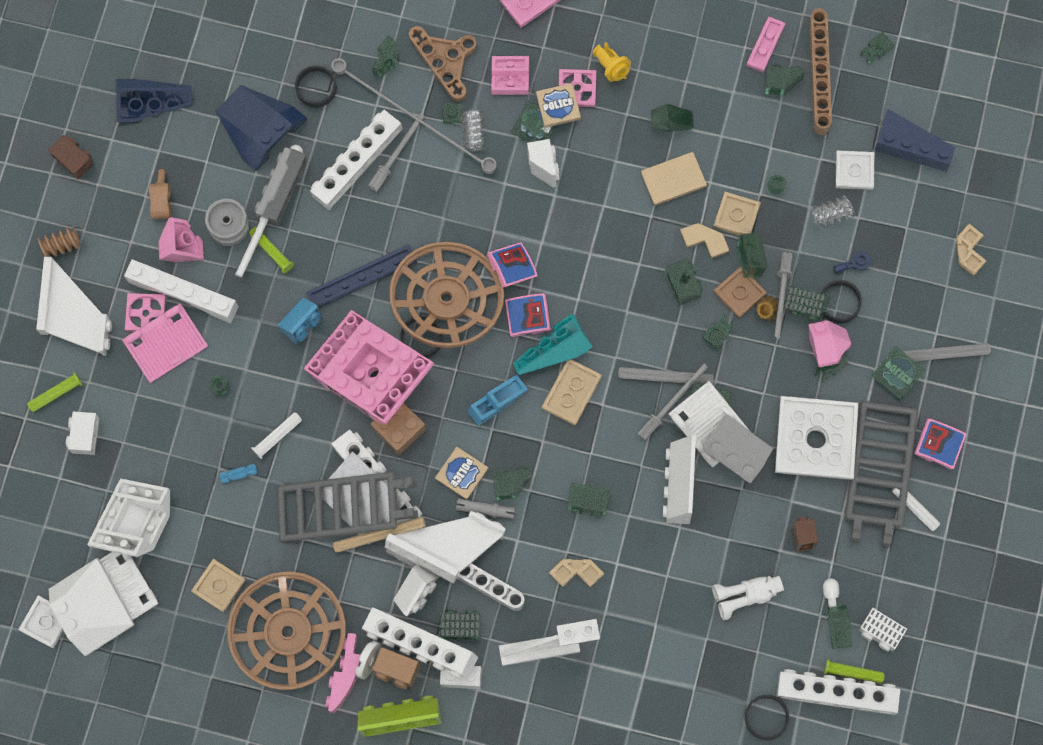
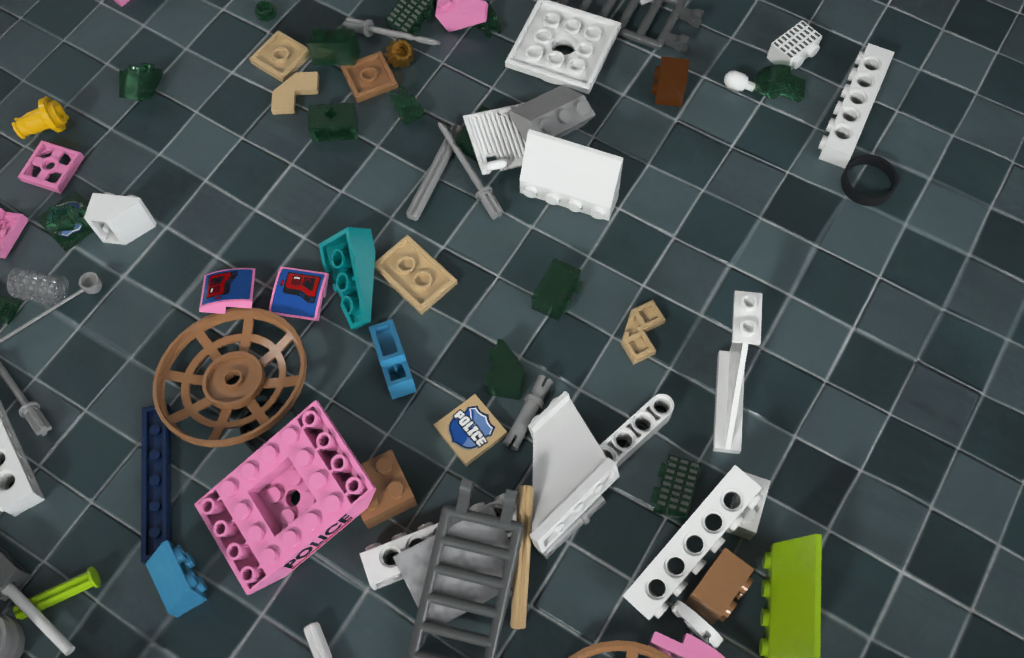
camera: 75 degrees left, 10 degrees down
white slope [393,565,437,616] -> none
tile [536,83,581,128] -> none
tan tile [640,152,707,206] -> none
white piece [712,576,784,621] -> none
lime axle [824,659,885,684] -> none

